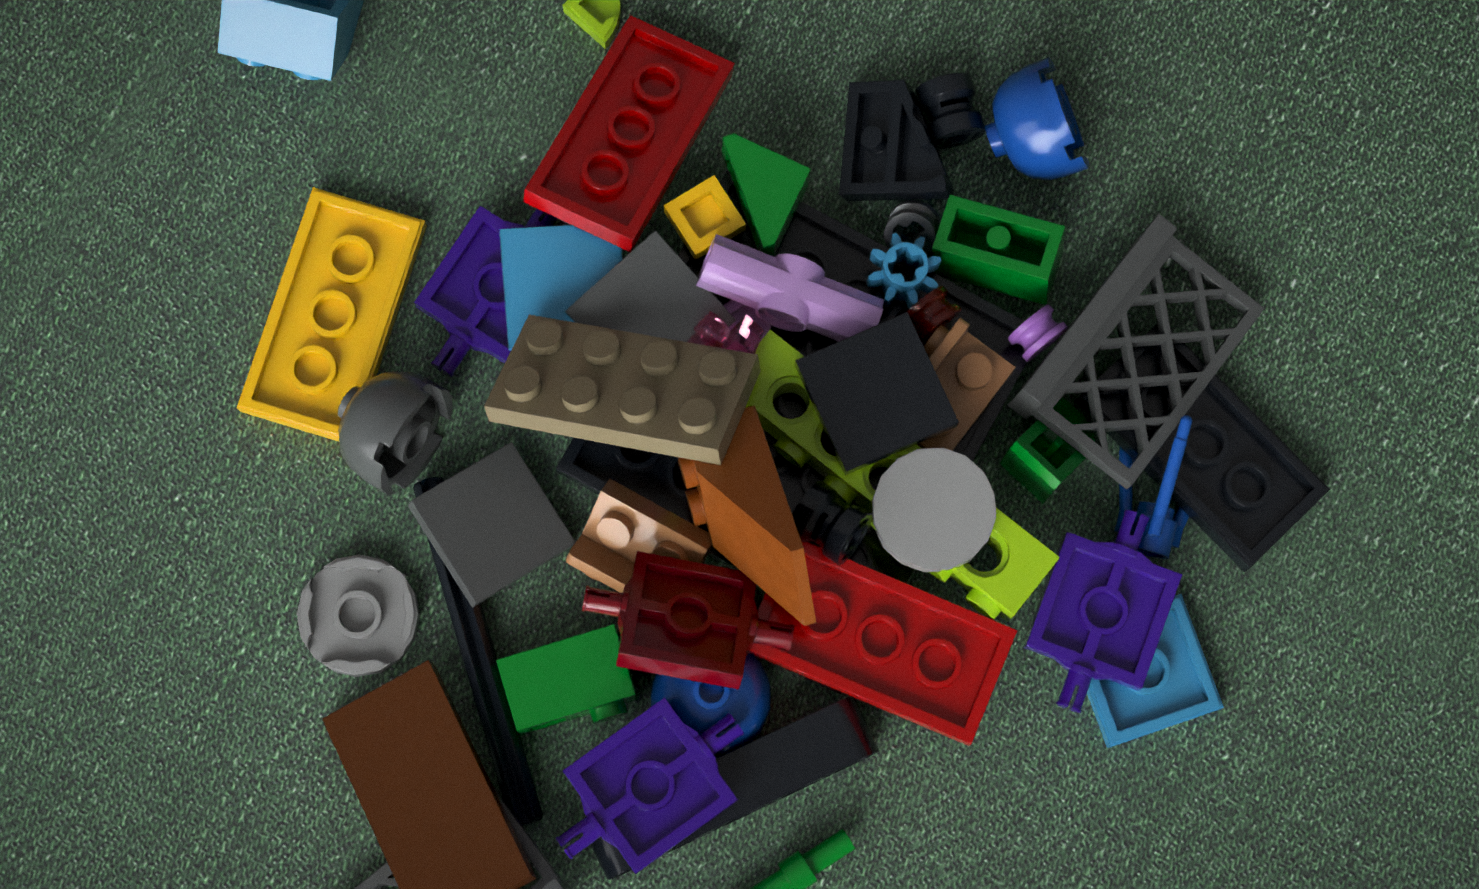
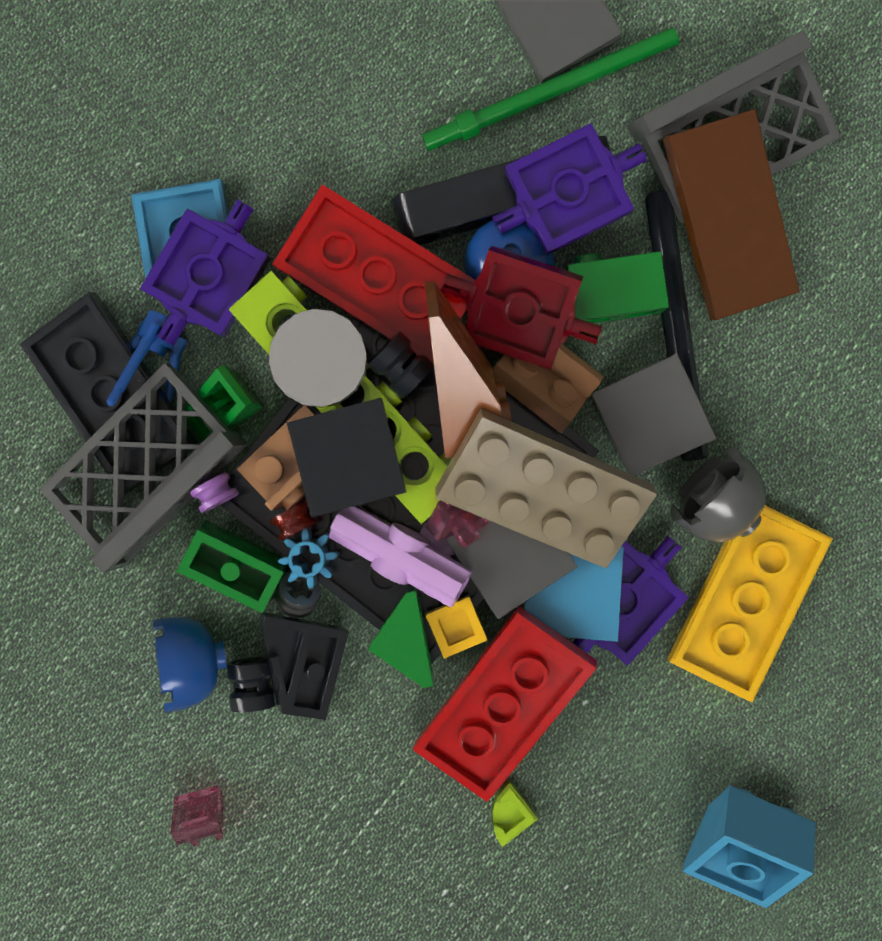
camera: 165 degrees left, 10 degrees up
light grey tile [297,554,420,677] -> none

